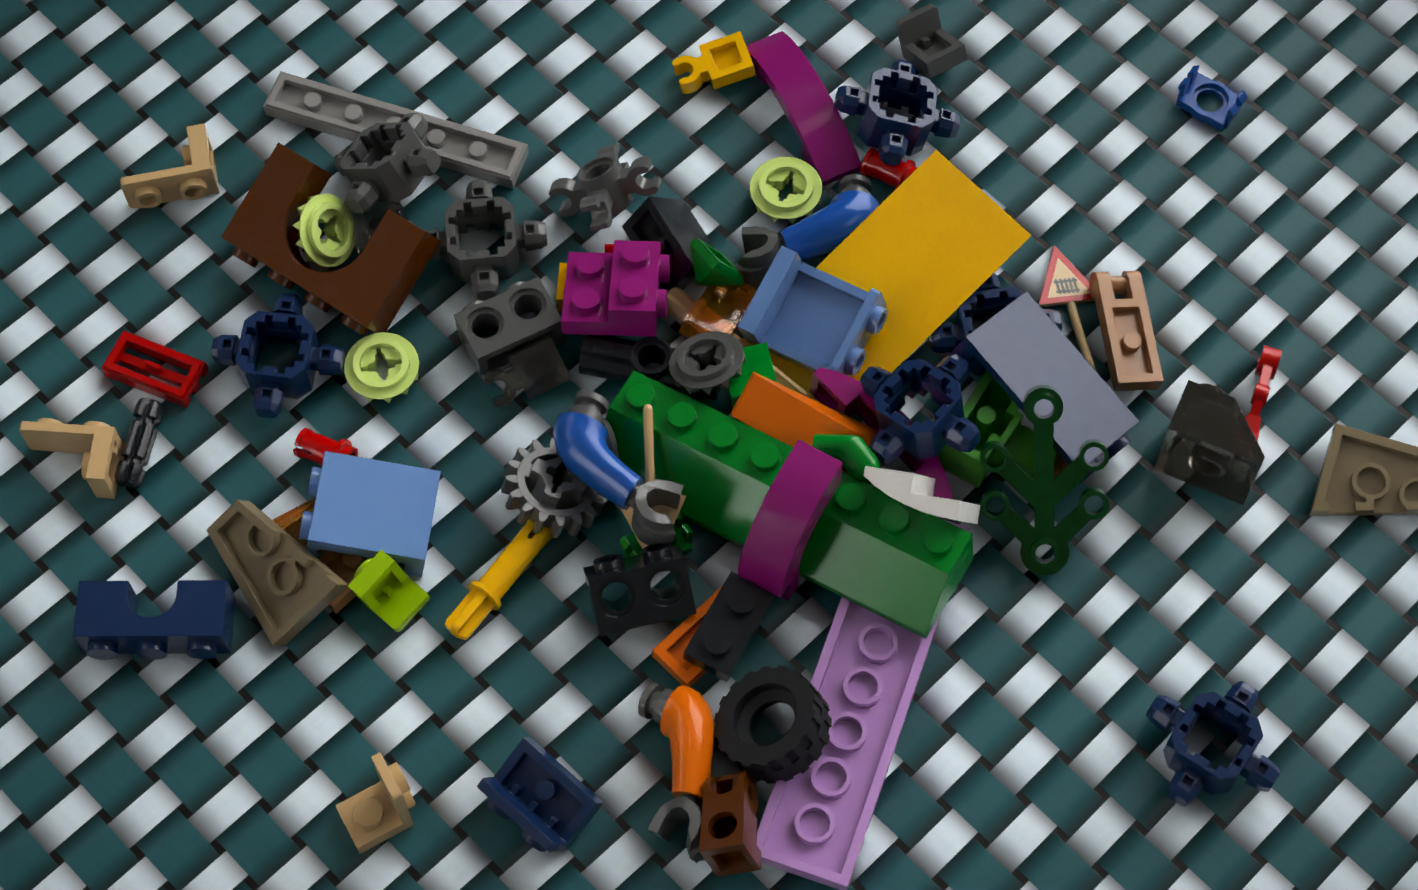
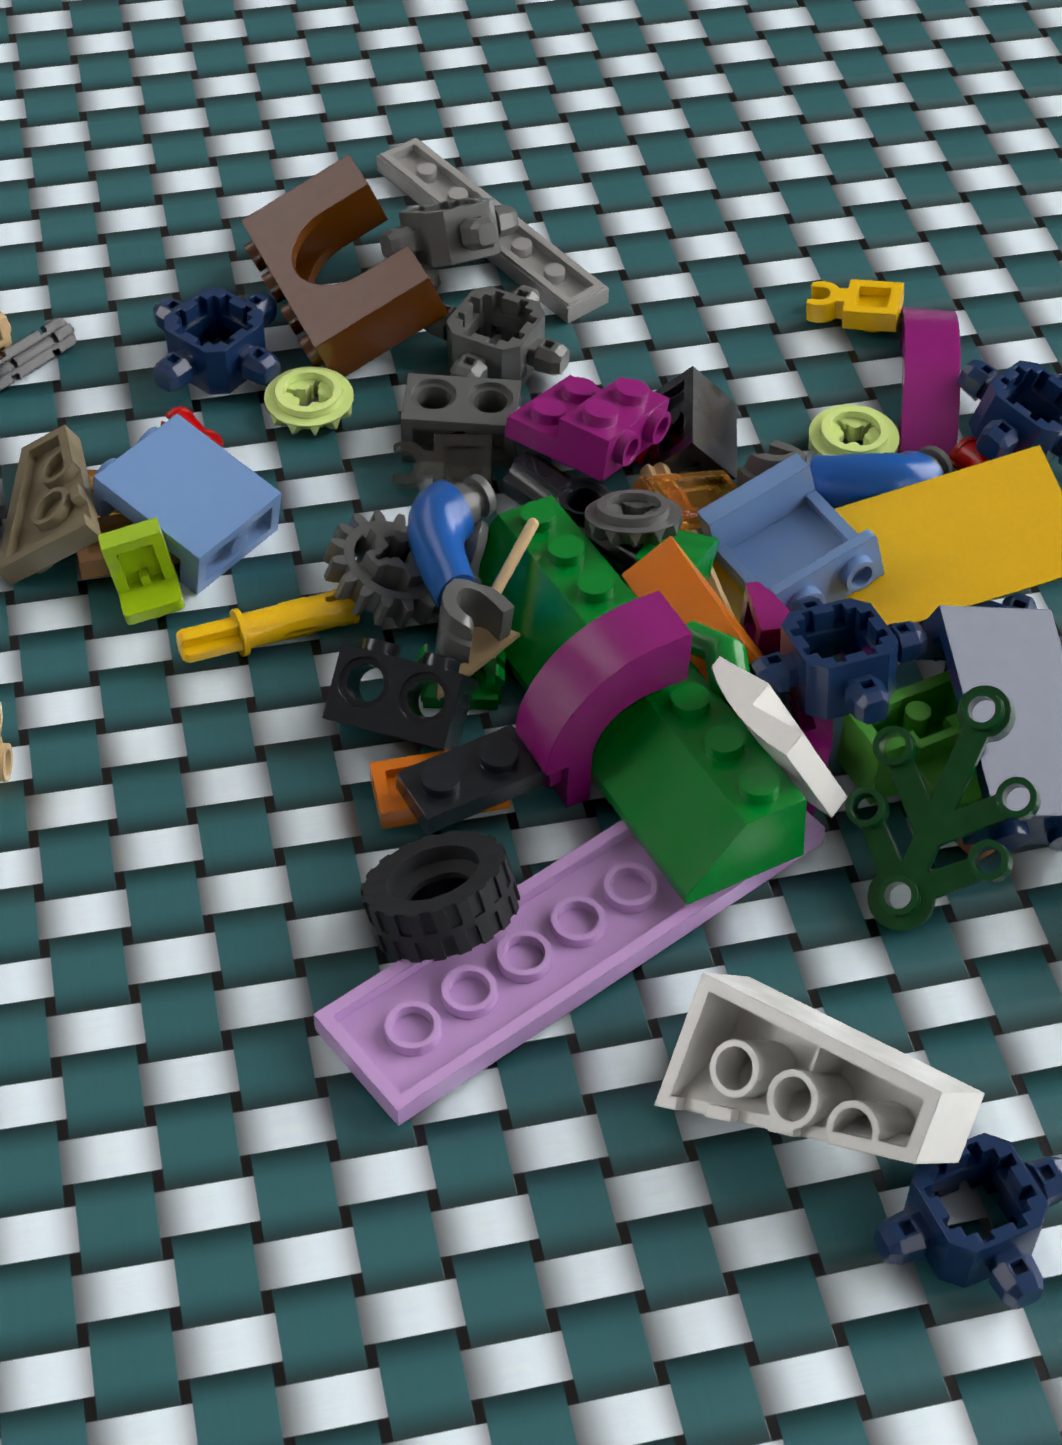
camera: 30 degrees right, 15 degrees down
red tile [101,330,209,408] -> none
tan bracket [120,124,220,208] -> none
yellowish green gear [292,194,356,268] -> none
dark blue bracket [477,737,604,853] -> none
dark grey pin [549,143,662,232] -> none
orange piece [638,682,715,863] -> none
green slope [690,238,744,286] -> none
reddish brown leg [699,771,761,877] -> none
none -> white wedge [654,972,985,1164]

